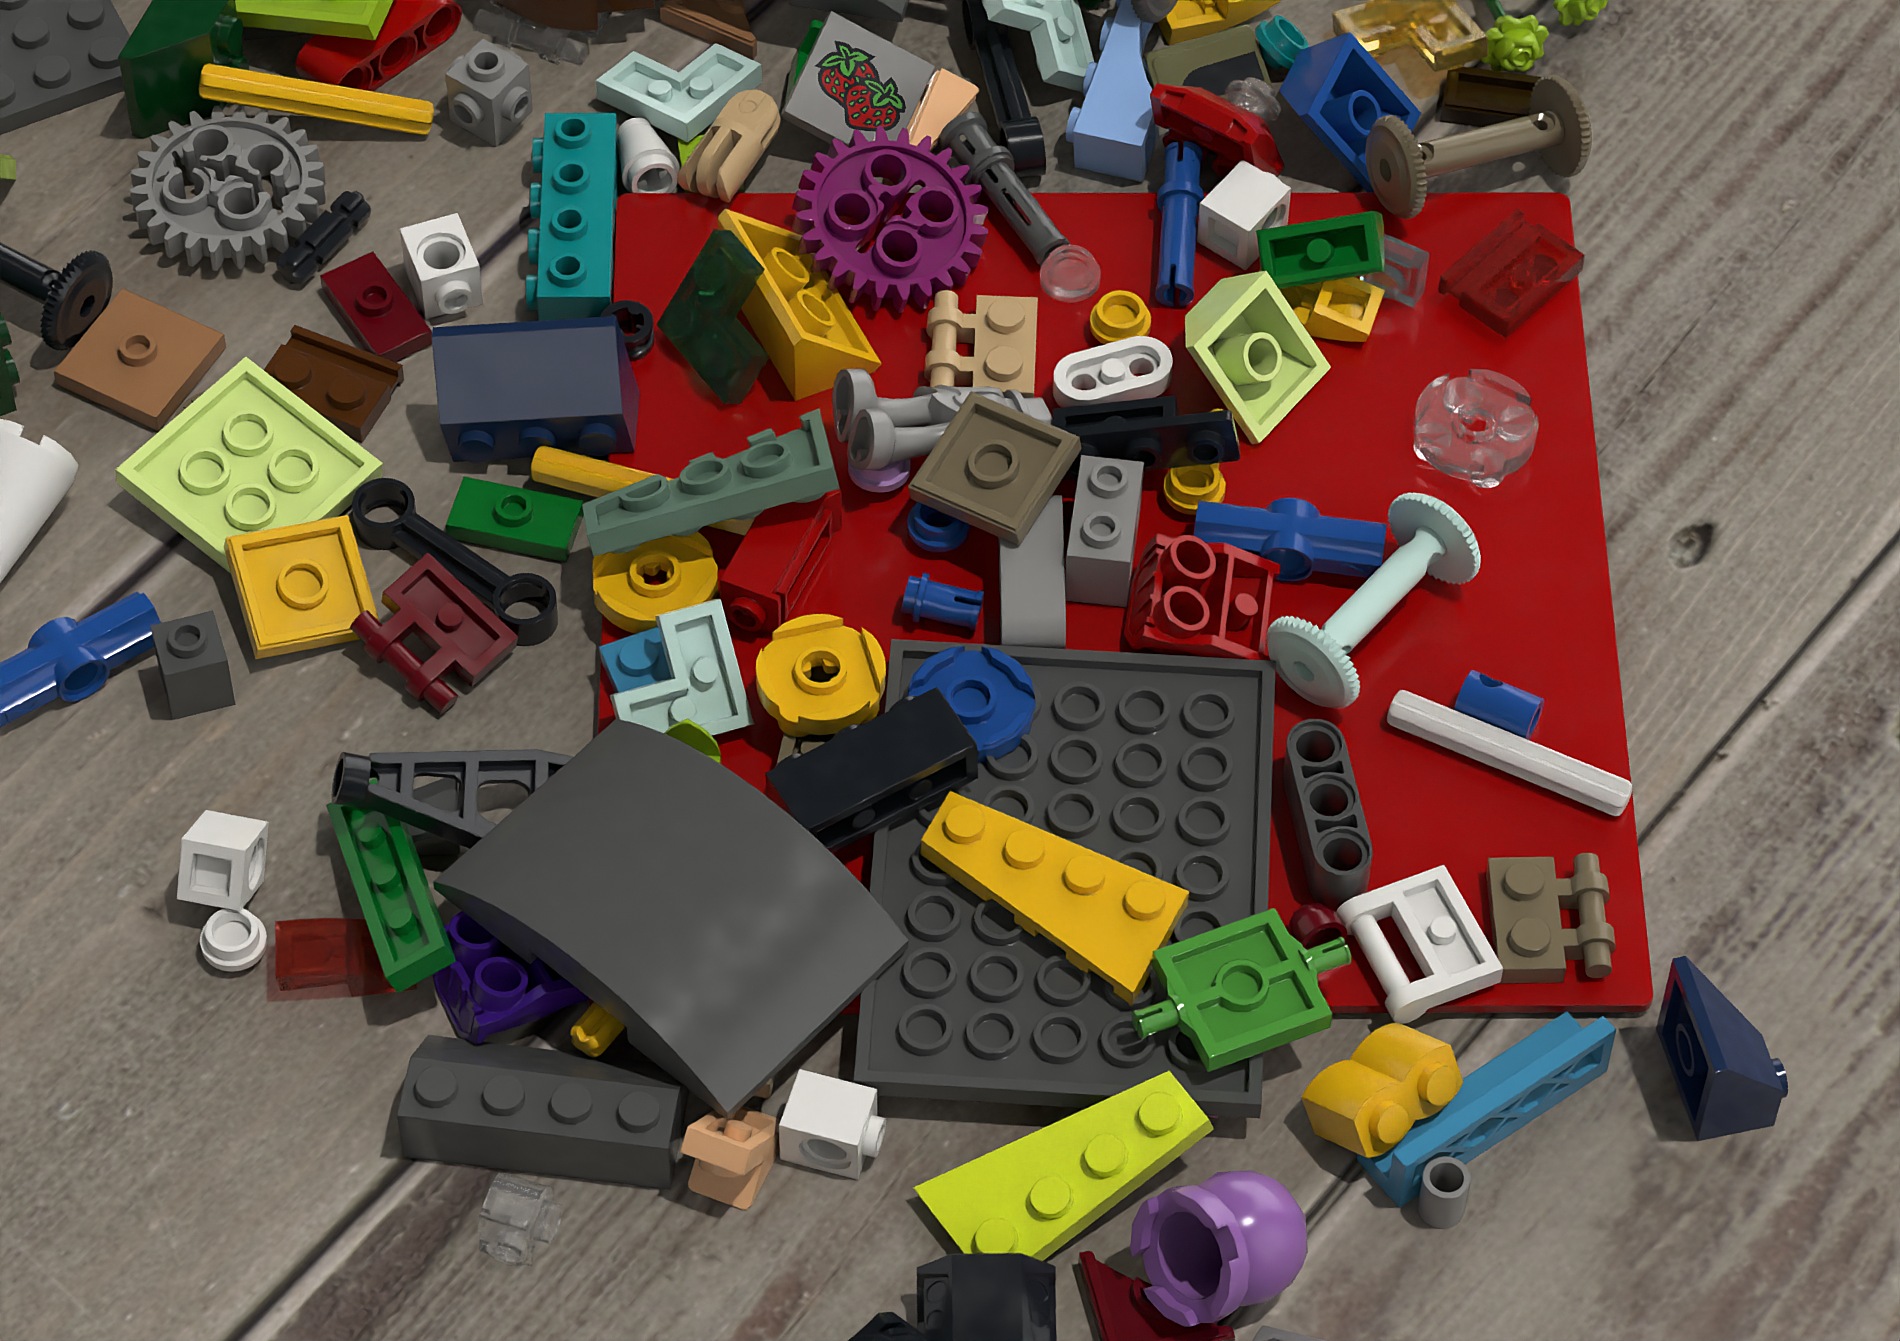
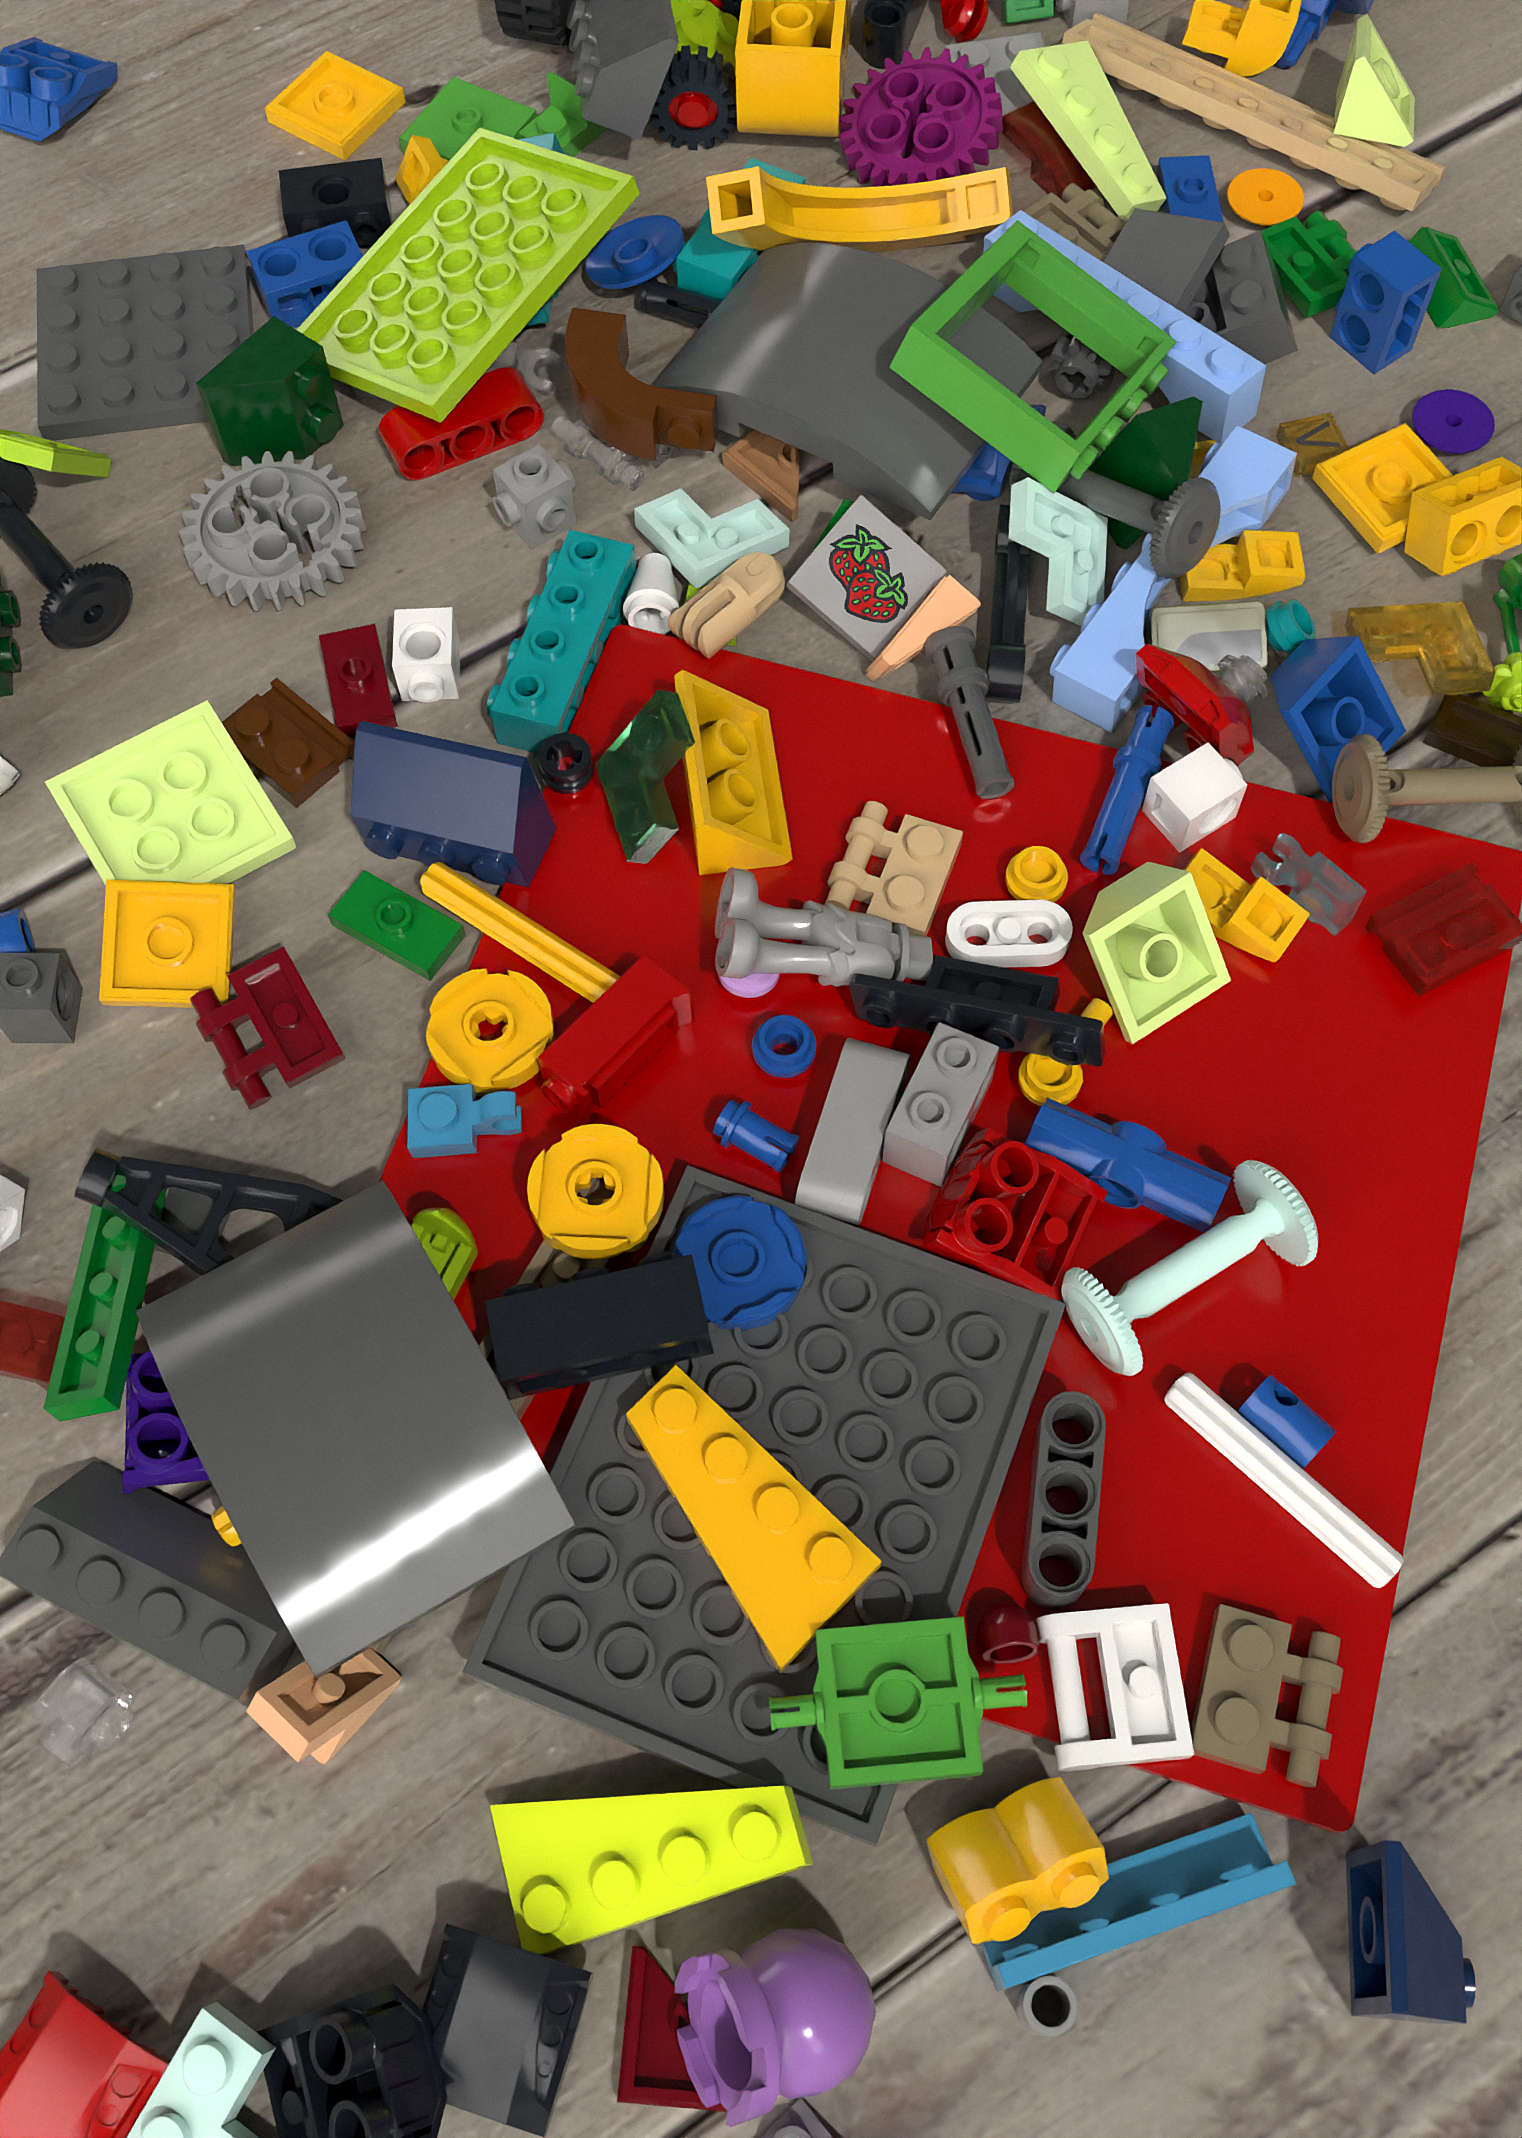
camera: 20 degrees right, 10 degrees up
medium nougat plate [54,288,226,431] -> none
yellow axle [198,63,434,136] -> none
black axle [276,191,371,284] -> none
black piece [352,478,558,646] -> none
sand green wing [582,408,840,556] -> none
light aqua plate [610,599,754,736] -> none
white brick [779,1069,886,1180] -> none
magenta gear [792,126,988,313] -> none
dark tan plate [908,391,1082,546] -> none
clear plate [1040,245,1101,302] -> none
green slope [1256,211,1385,289] -> none
clear plate [1413,369,1539,488] -> none

